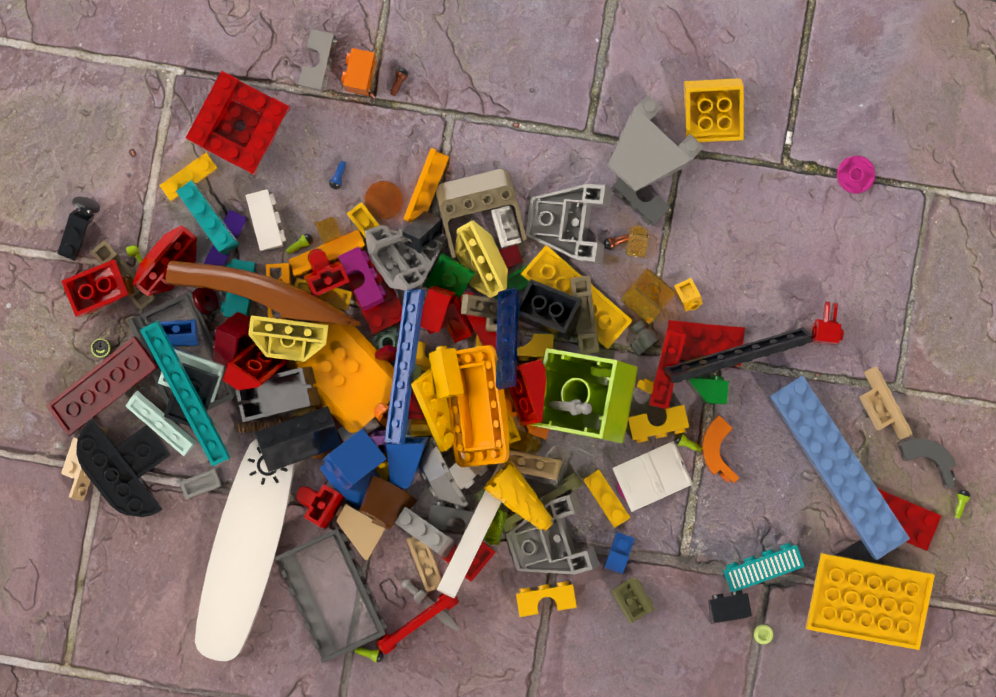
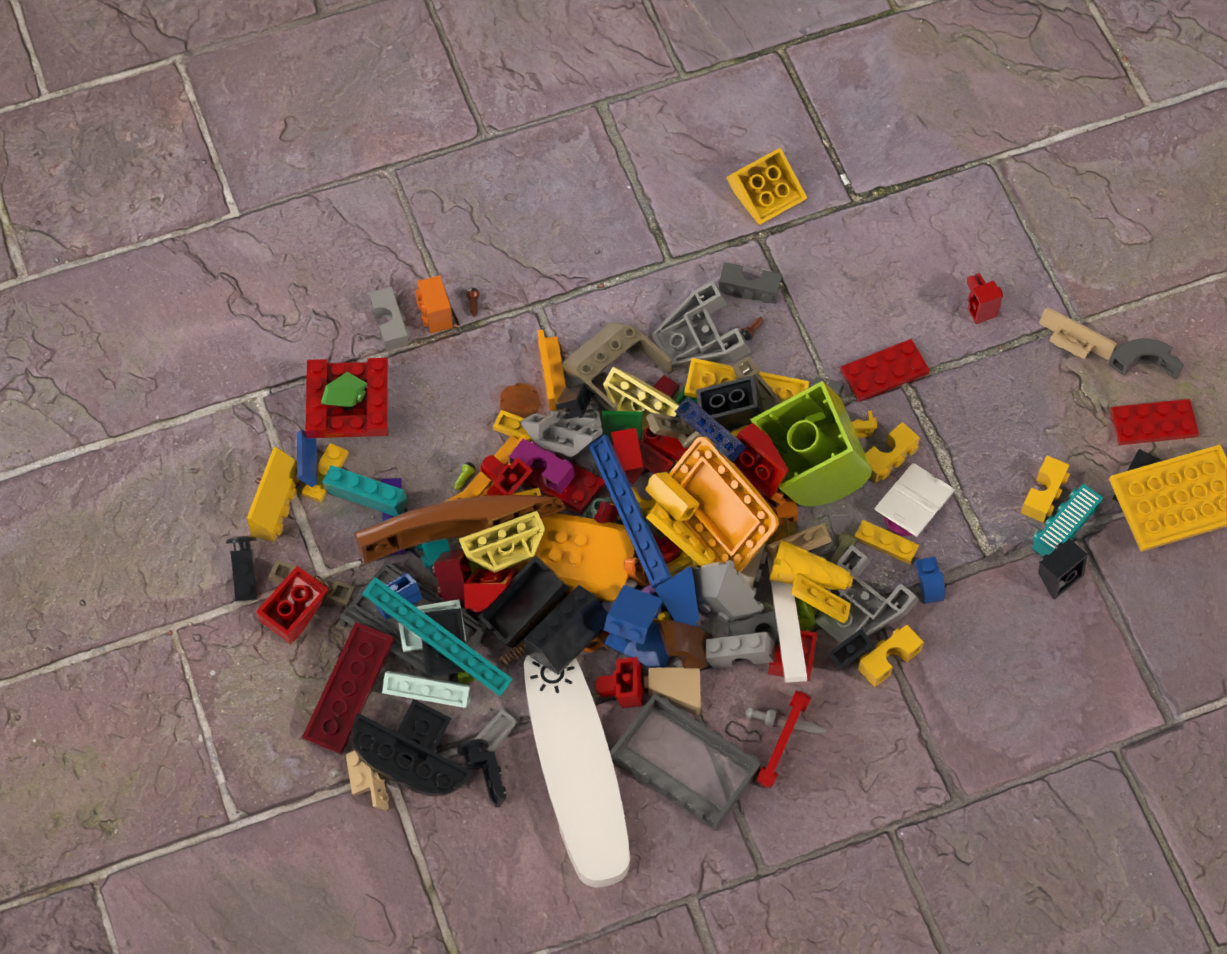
camera: 30 degrees left, 25 degrees down
tile [91,339,111,358] -> none
lime hand [126,245,143,264] -> none
red wedge [133,225,197,296] -> none
dark red piece [192,288,219,314] -> none
white brick [245,189,286,252] -> none
clear yellow panel [314,217,342,244] -> none
blue piece [329,161,346,190] -> none
lime piece [354,647,384,663] -> none
tan tile [406,536,442,593] -> none
white hinge [491,206,522,249] -> none
light grey sword [548,399,592,415] -> none
light grey wedge [607,95,704,192] -> none
olive bracket [610,577,655,624] -> none
clear yellow slope [620,268,676,324] -> none
clear yellow bracket [626,226,648,257] -> none
red fence [649,329,686,409] -> none
black plate [664,327,813,383] -> none
yellow bracket [674,278,703,312] -> none
lime piece [674,433,702,452] -> none
green slope [686,375,729,405] -> none
orange arch [701,415,739,483] -> none
yellowish green tile [753,624,773,644] -> none
medium blue brick [768,375,910,560] -> none
dark pink tile [837,156,875,194] -> none
lime piece [955,490,971,519] -> none
none -> yellow slope [247,447,301,542]
none -> blue tile [297,429,317,487]
none -> bright green slope [321,372,367,407]
none -> black piece [457,739,507,808]
none -> yellow plate [791,574,851,623]
none -> black brick [827,628,874,672]
none -> yellow arch [1021,455,1070,523]

